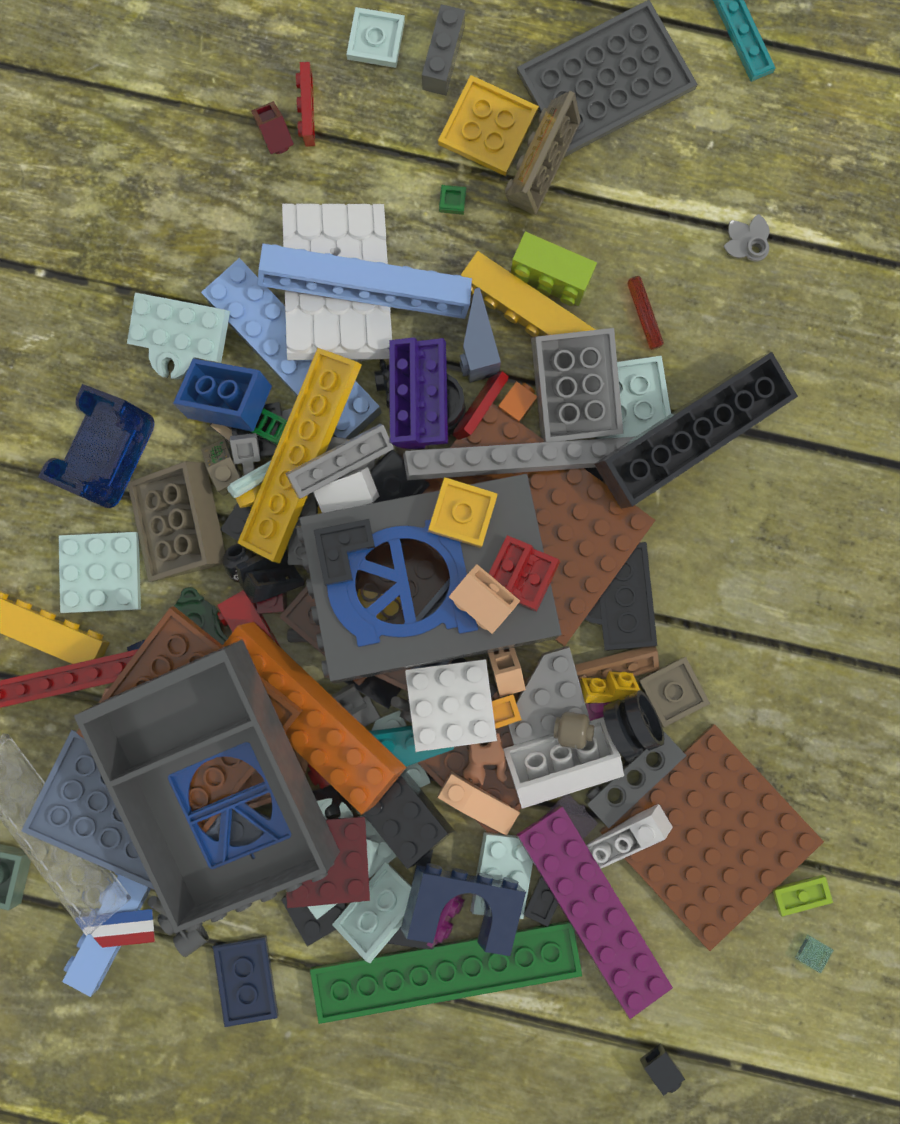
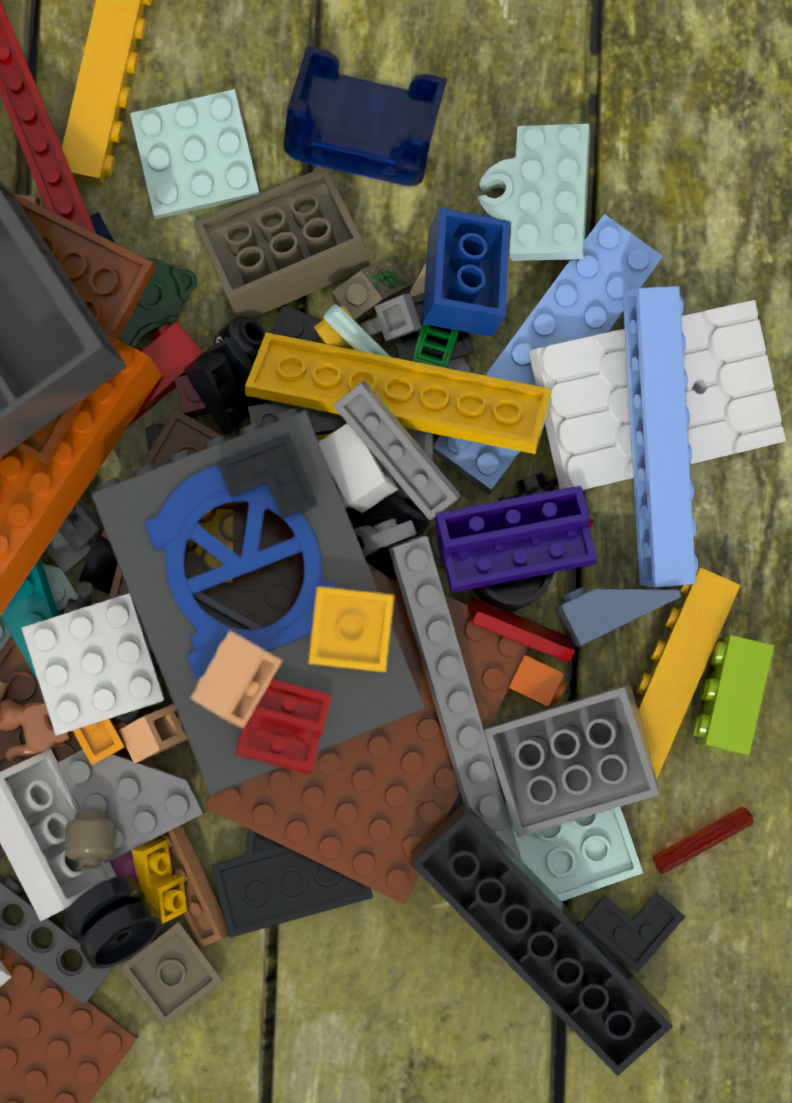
camera: 75 degrees right, 0 degrees up
none -> light grey plate [353,518,417,557]
none -> black plate [581,891,685,973]

